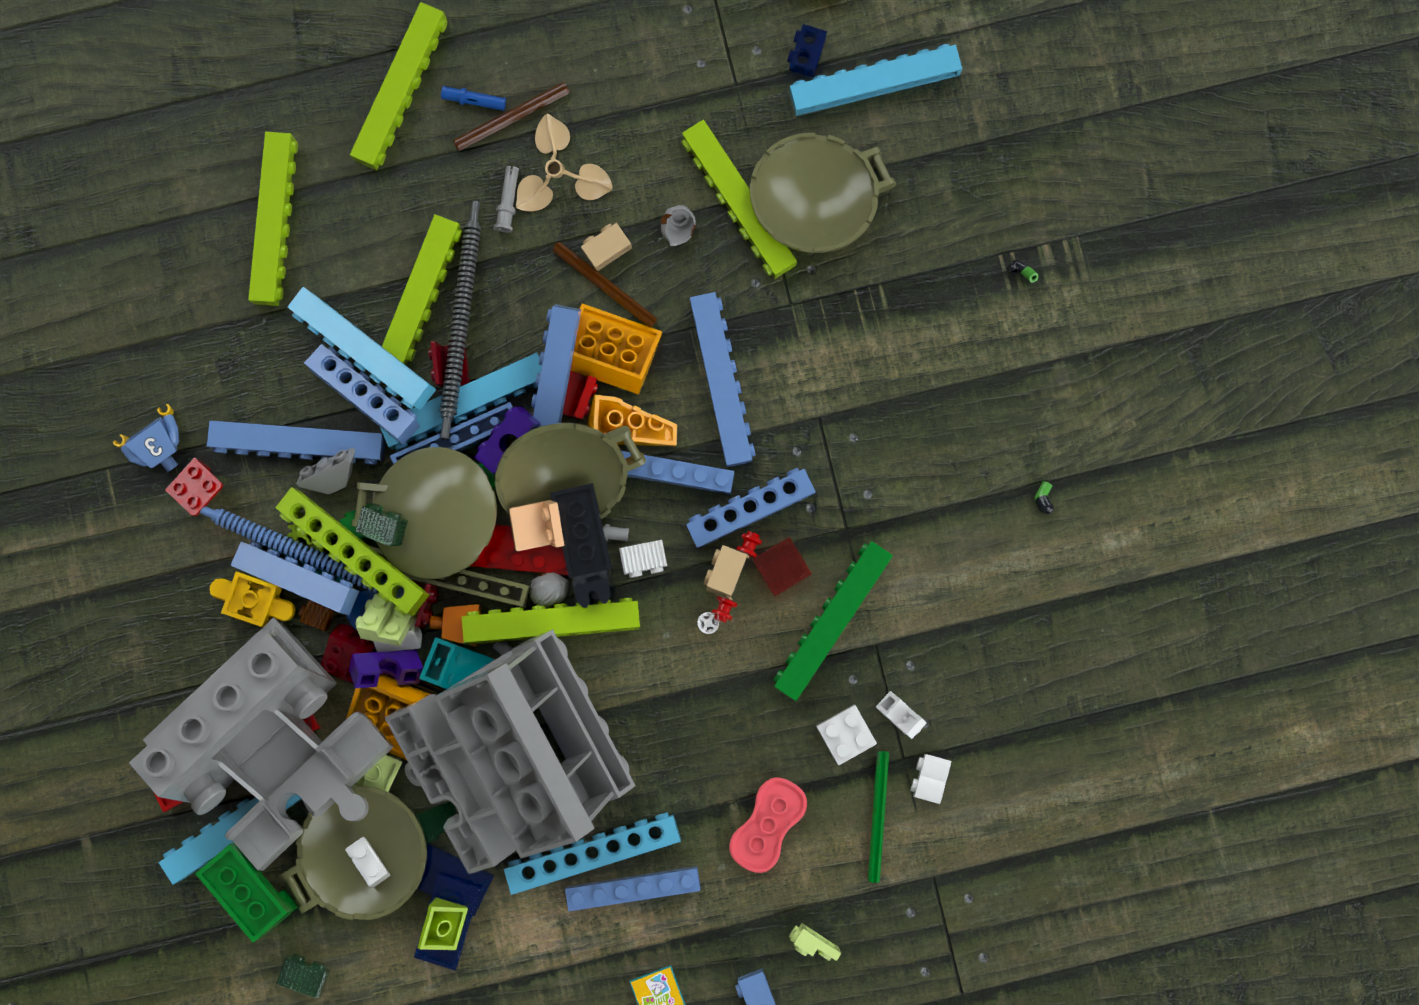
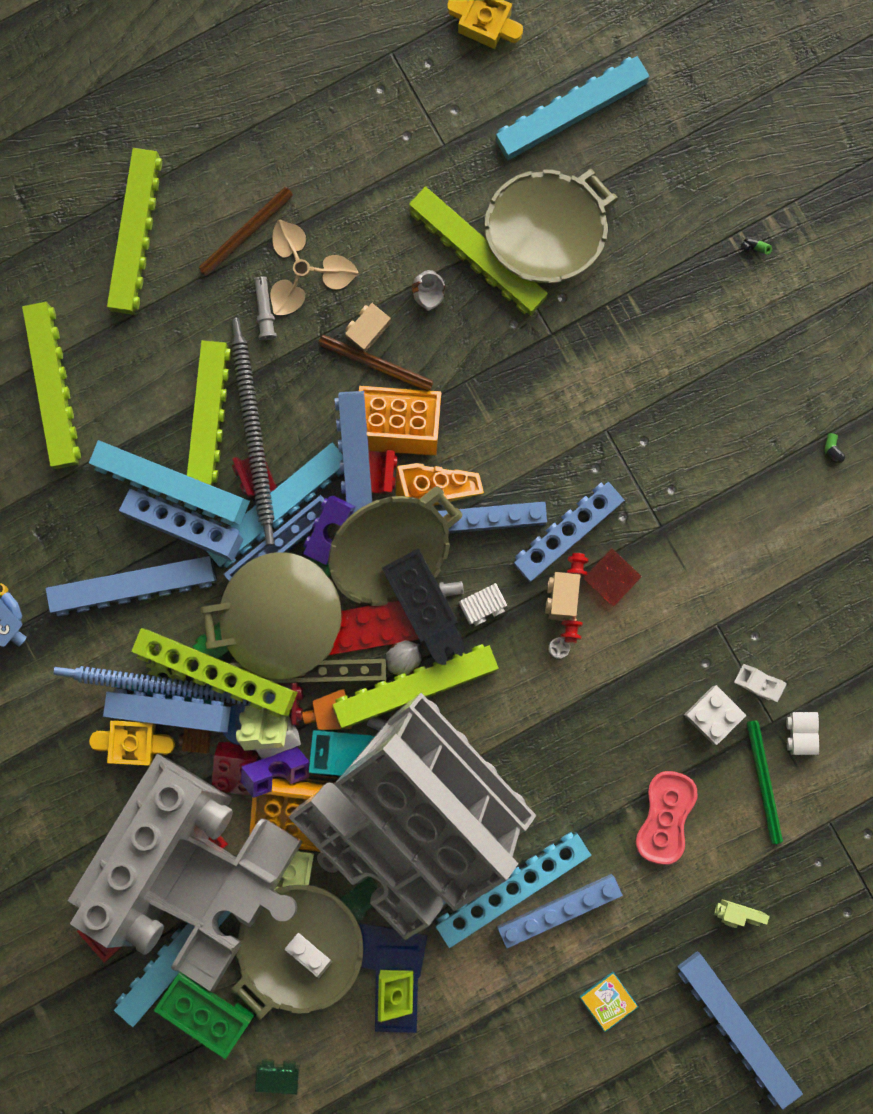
camera: 20 degrees left, 0 degrees up
bracket [165,457,223,516] -> none
light grey slope [296,447,356,494] -> none
clear green brick [355,503,408,546] -> none
blue pin [441,85,506,112] -> none
light nougat bracket [509,500,564,551] -> none
medium blue brick [690,292,755,468] -> none
green brick [773,541,894,701] -> none
clear blue brick [787,24,827,77] -> none

